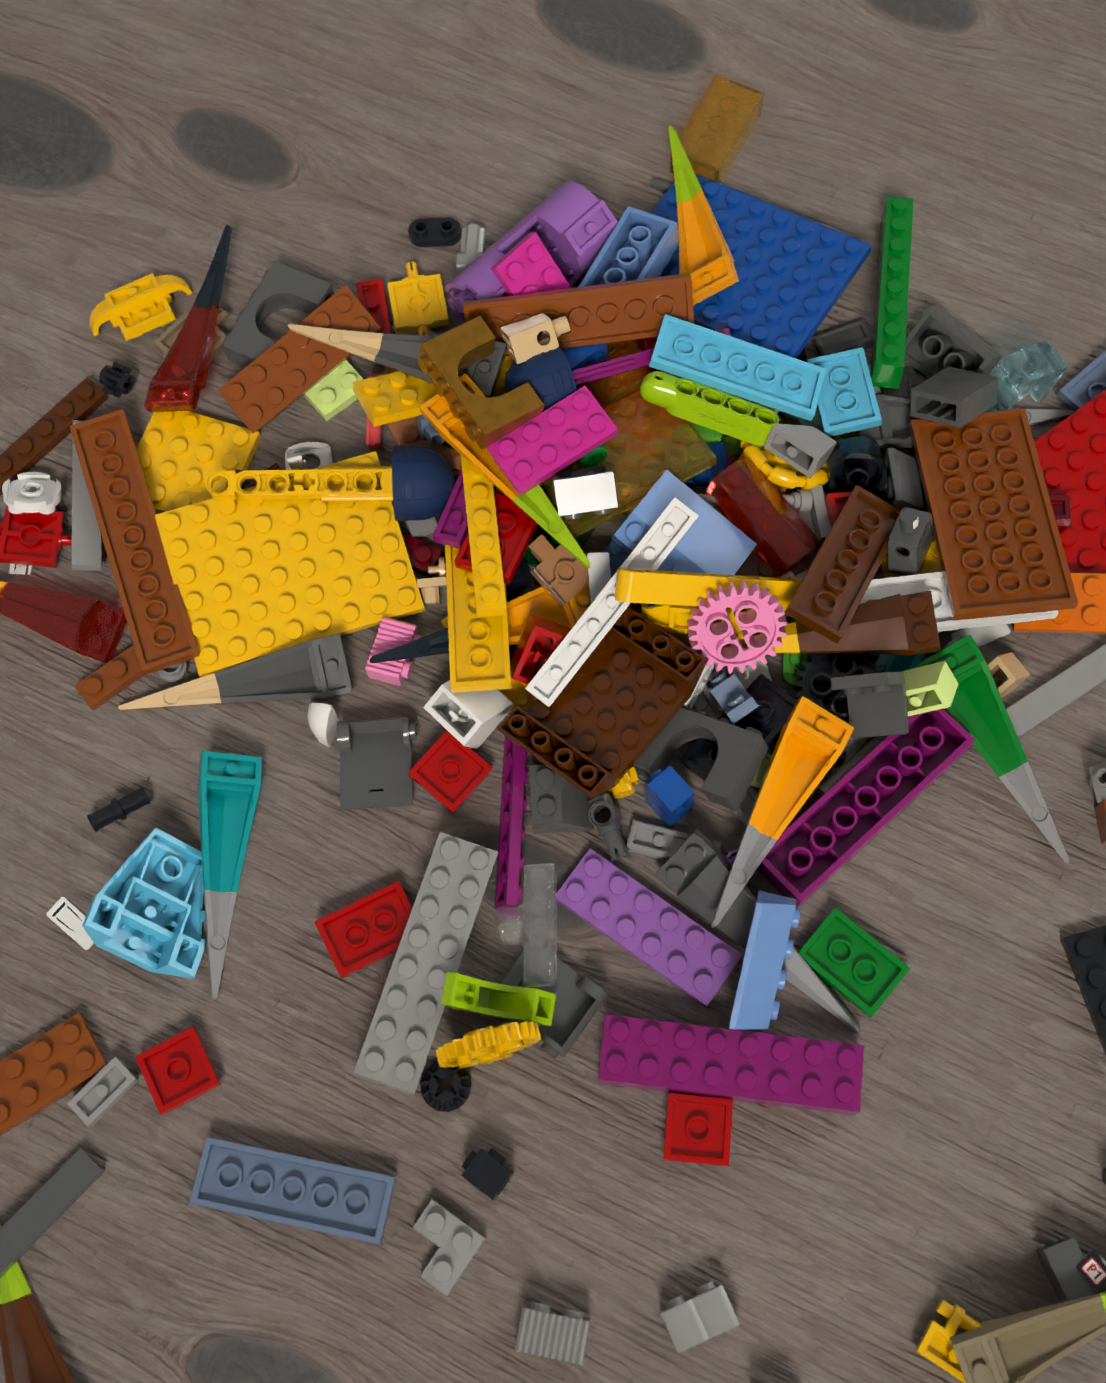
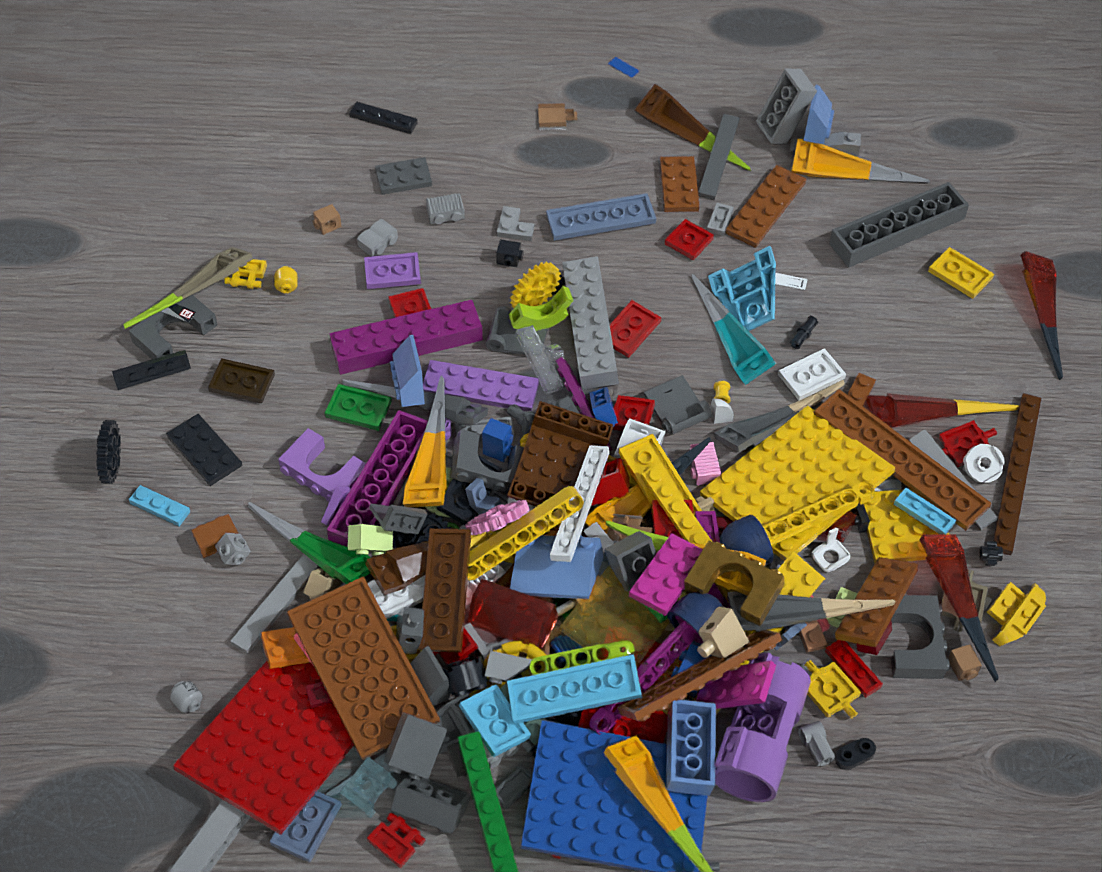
camera: 150 degrees right, 15 degrees down
none -> dark brown plate [208,358,275,403]
none -> yellow head [274,266,298,294]
none -> medium lavender arch [278,428,366,502]
none -> medium lavender tile [321,485,351,525]
none -> medium lavender plate [364,252,421,289]
none -> red plate [367,812,426,868]
none -> blue slope [589,386,618,427]
none -> dark orange plate [660,156,700,212]
none -> yellow bush [713,381,731,403]
none -> white plate [778,348,846,401]
none -> medium azure plate [894,488,956,537]
none -> medium nougat brick [948,644,982,681]

